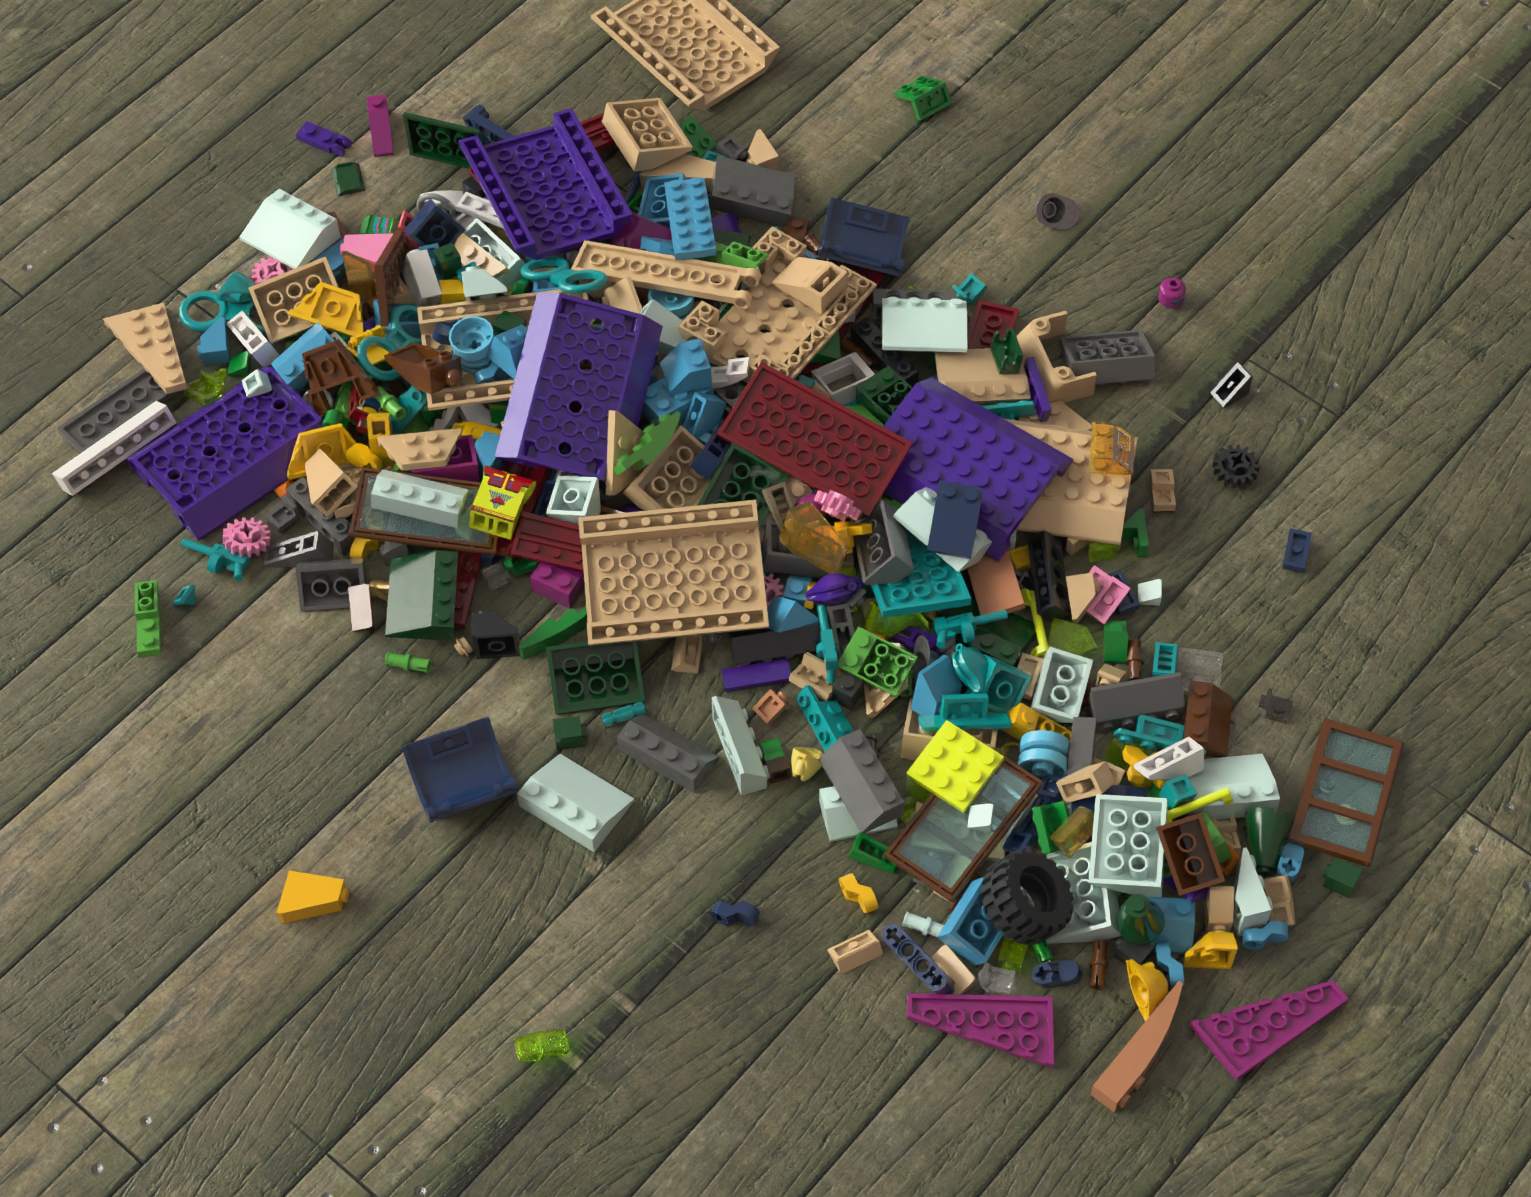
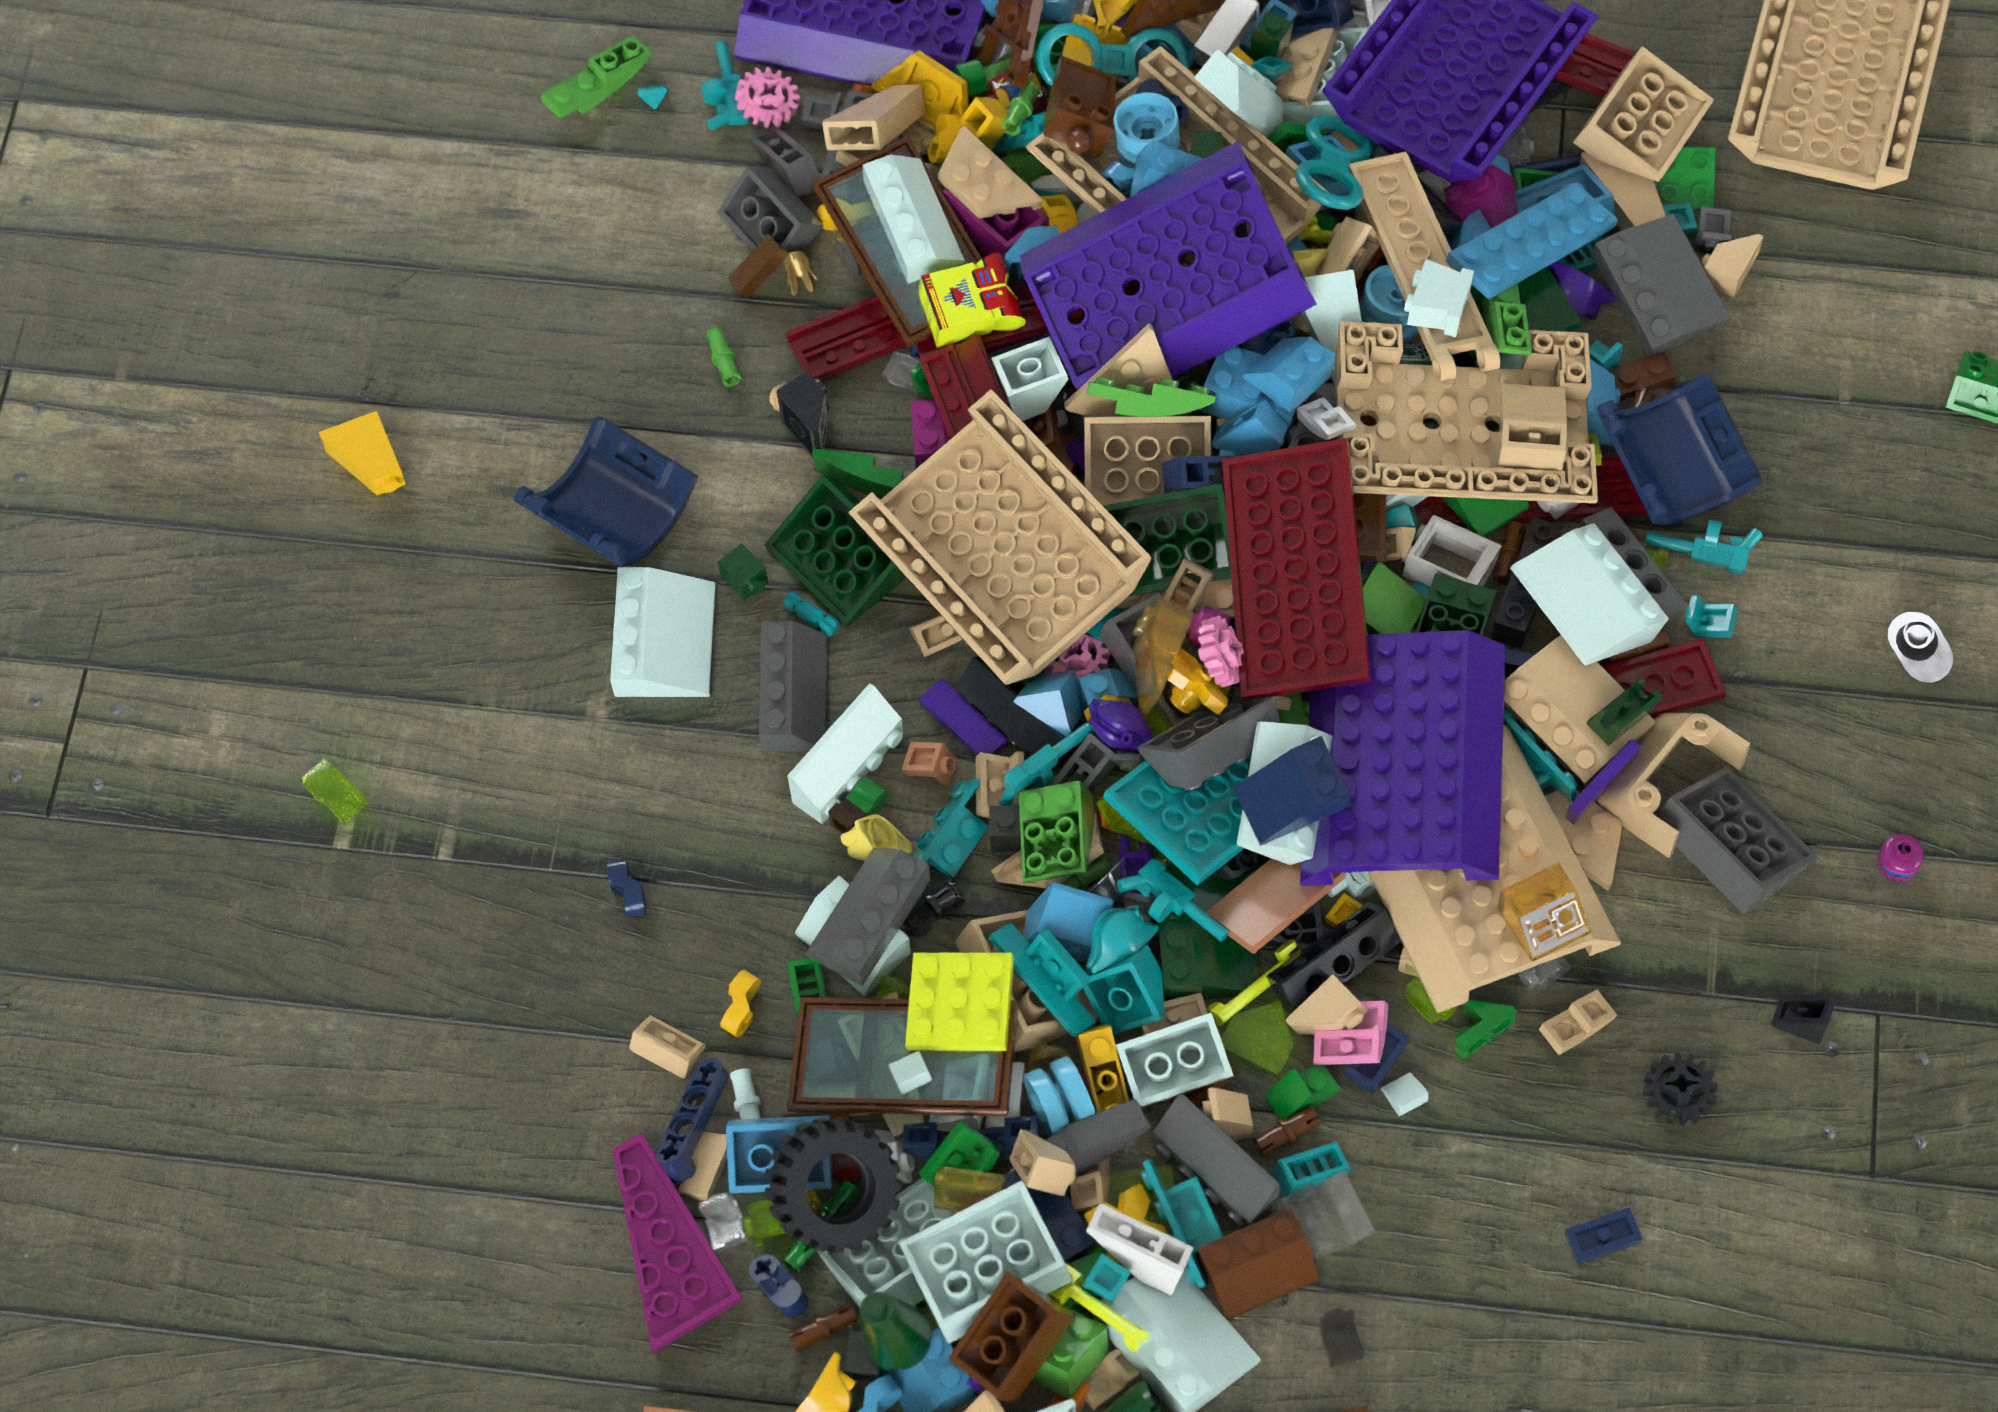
camera: 60 degrees right, 5 degrees up
slope [385,550,458,641] -> none
none -> light aqua hips [1404,259,1474,337]
none -> teal piece [1645,520,1763,575]

